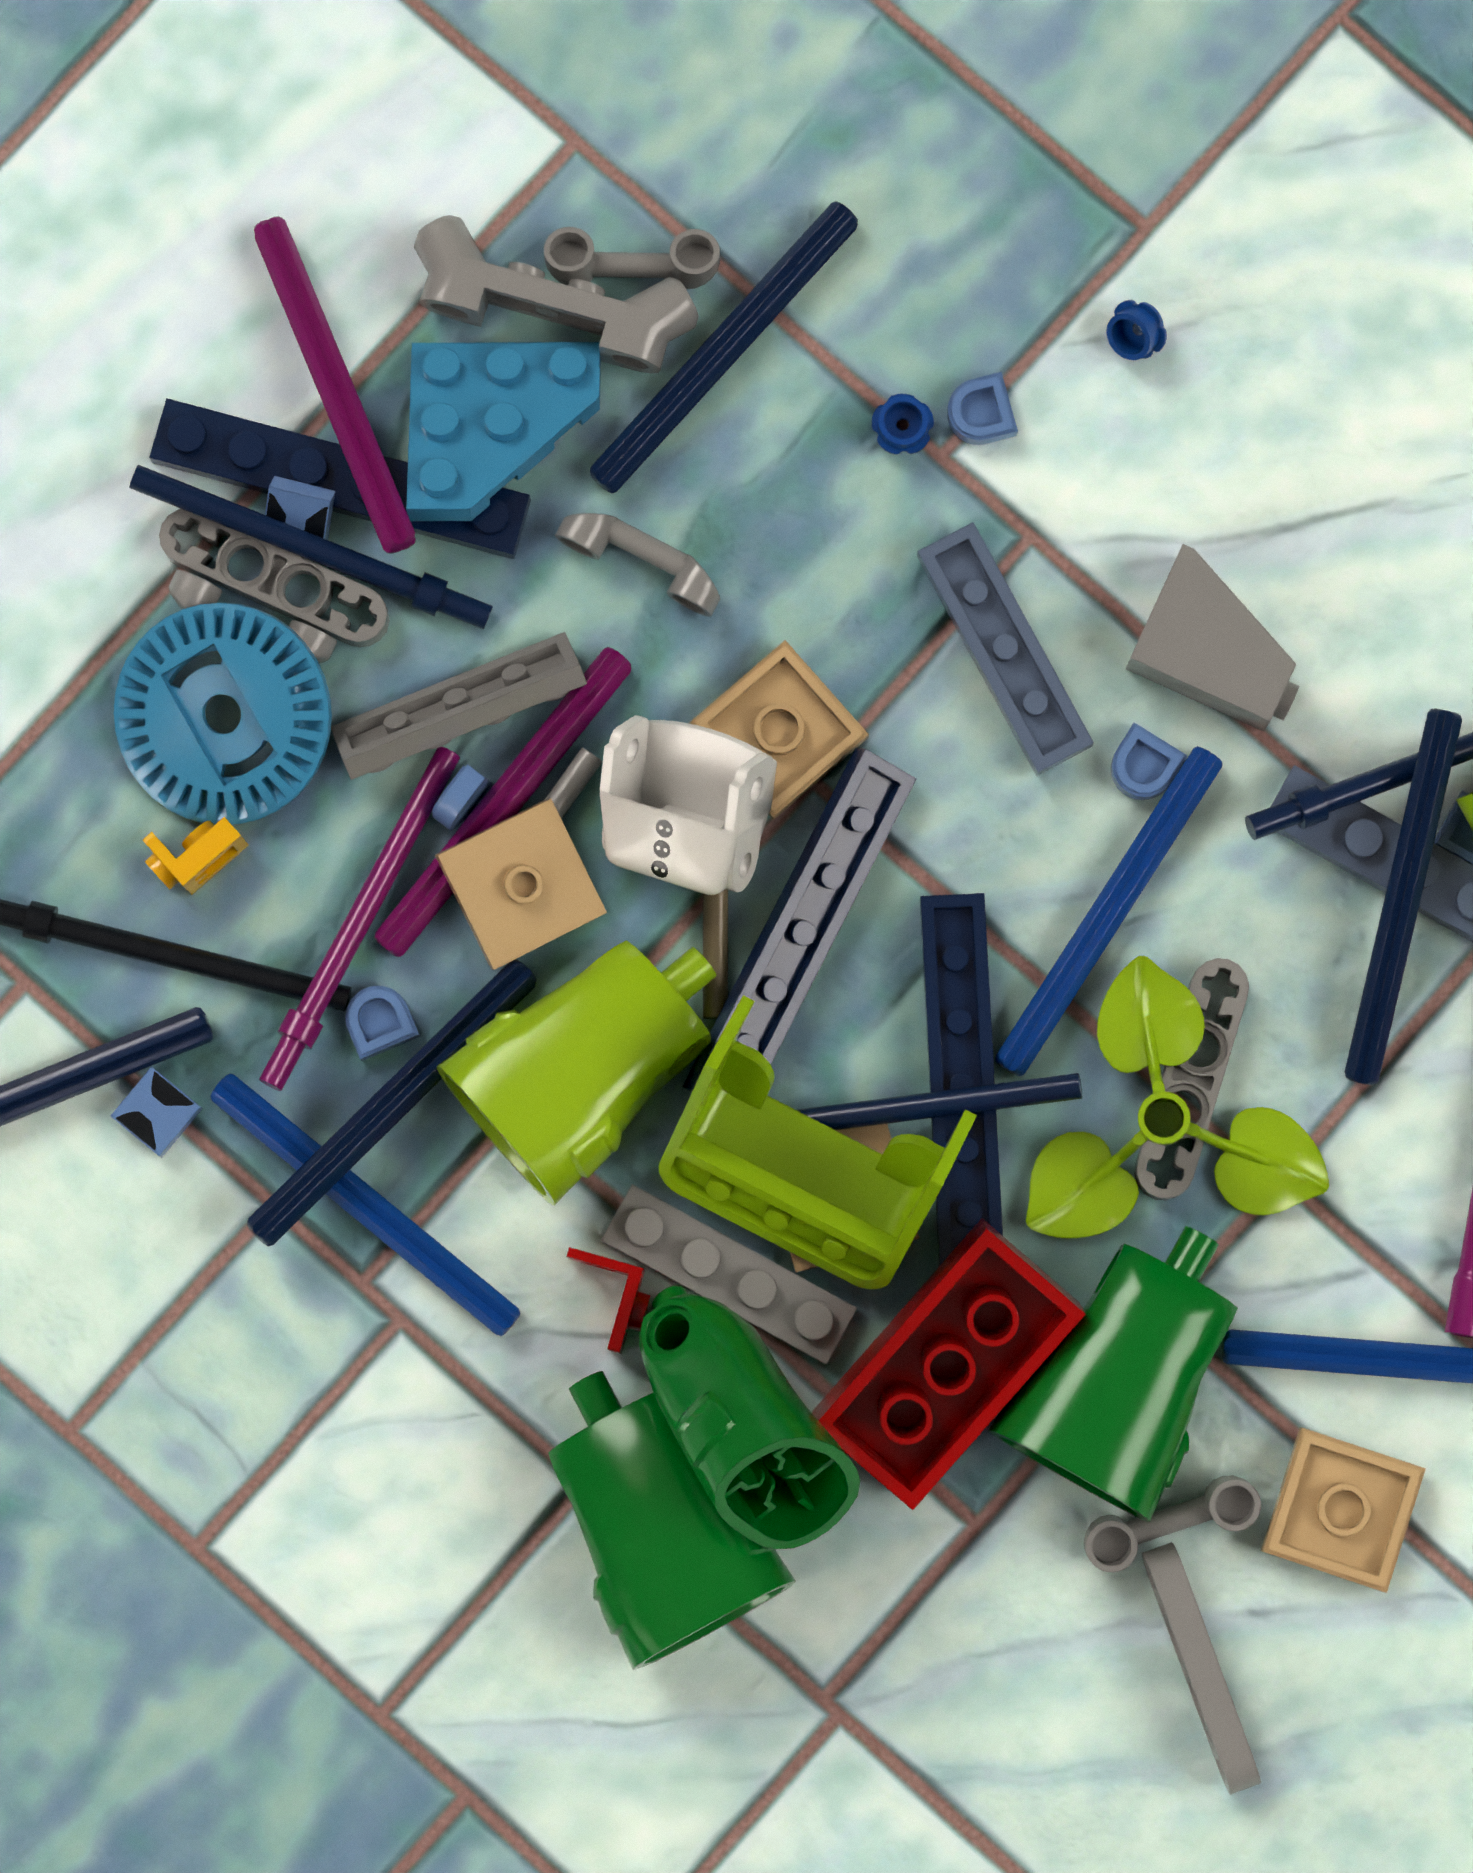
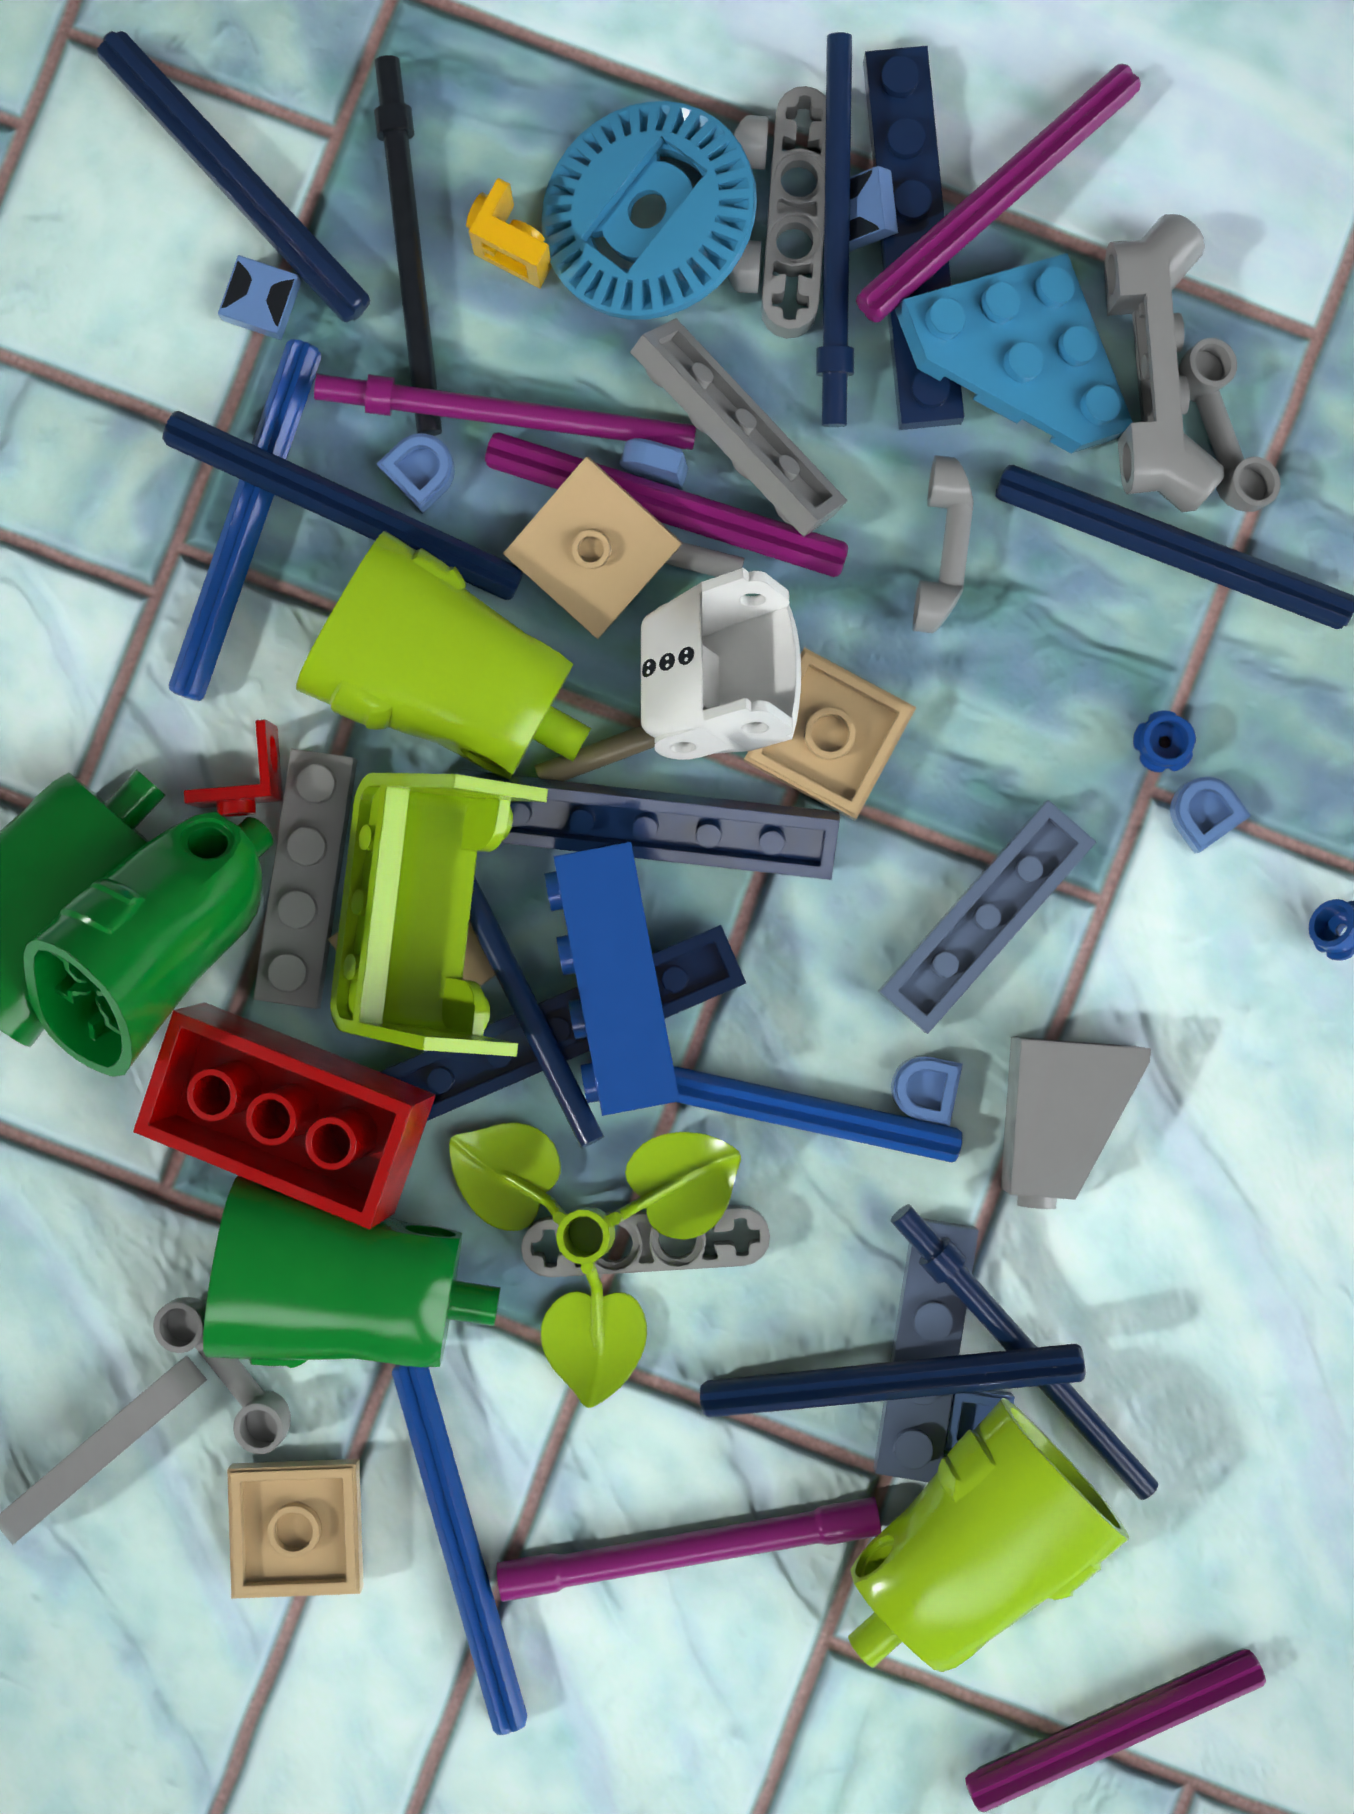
camera: 70 degrees right, 5 degrees up
none -> blue brick [544,842,680,1116]

